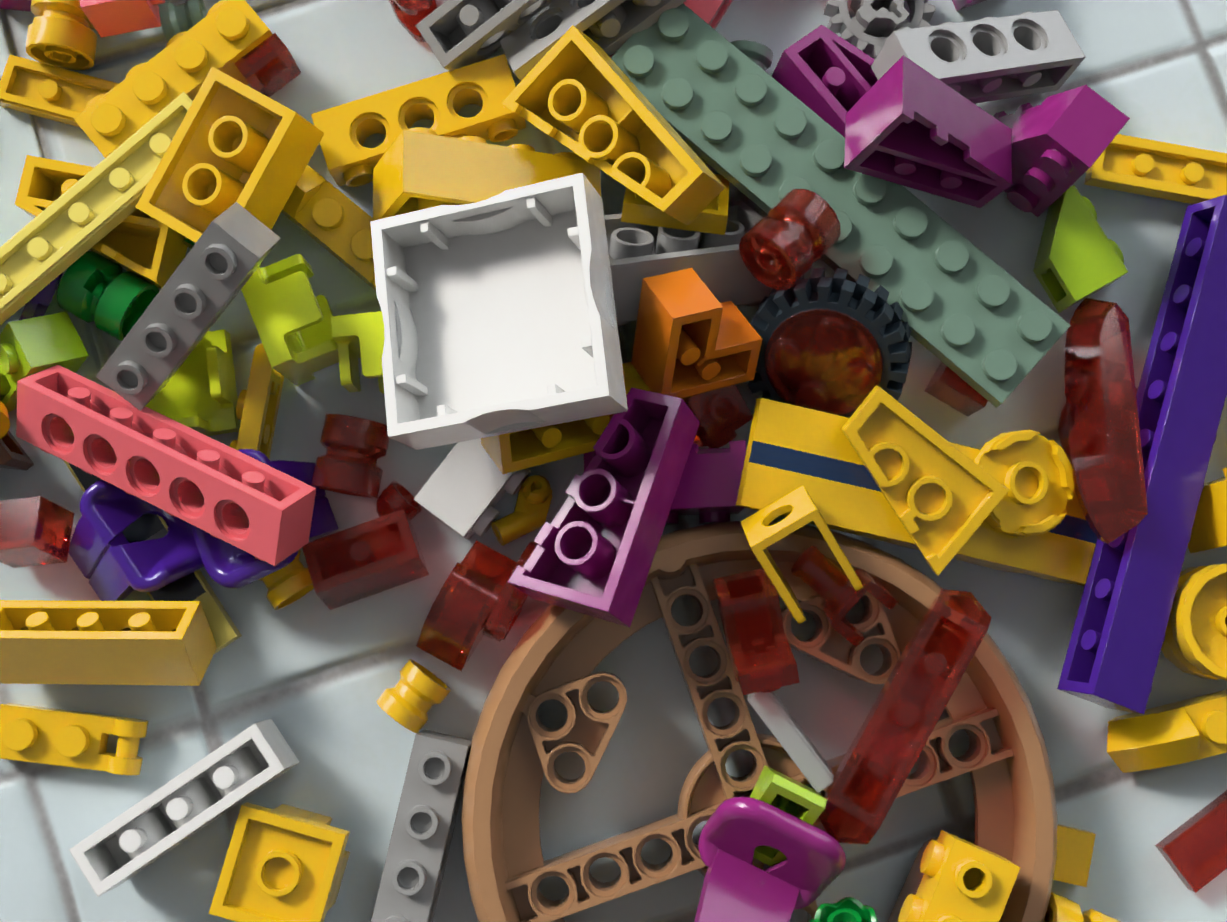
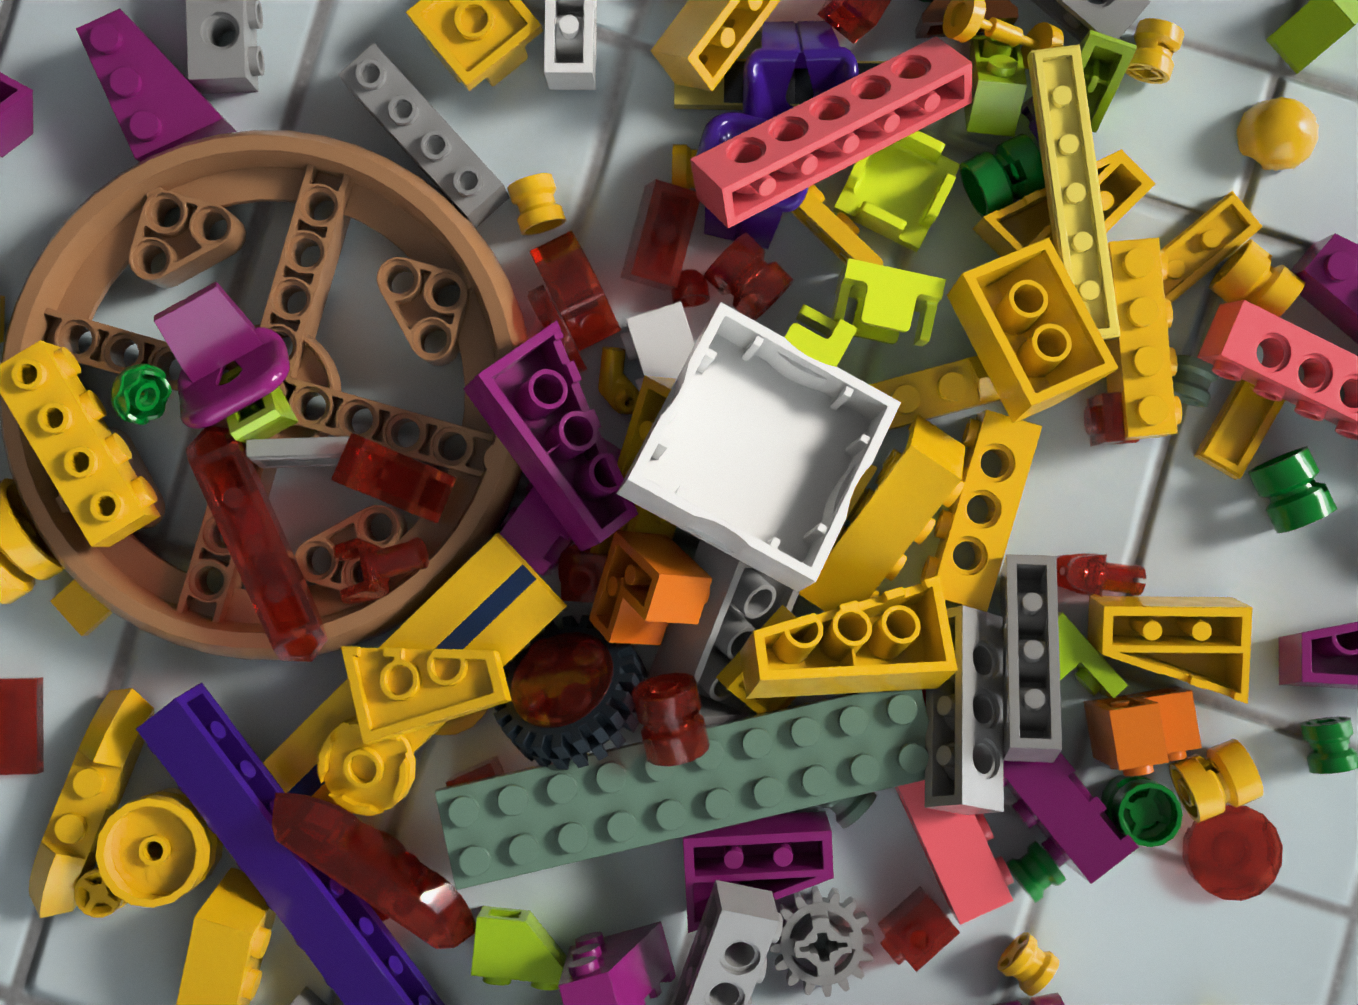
camera: 130 degrees right, 5 degrees up
light grey brick [96,202,281,411] -> none
yellow piece [740,485,864,624] -> none
magenta wedge [844,55,1012,208] -> none

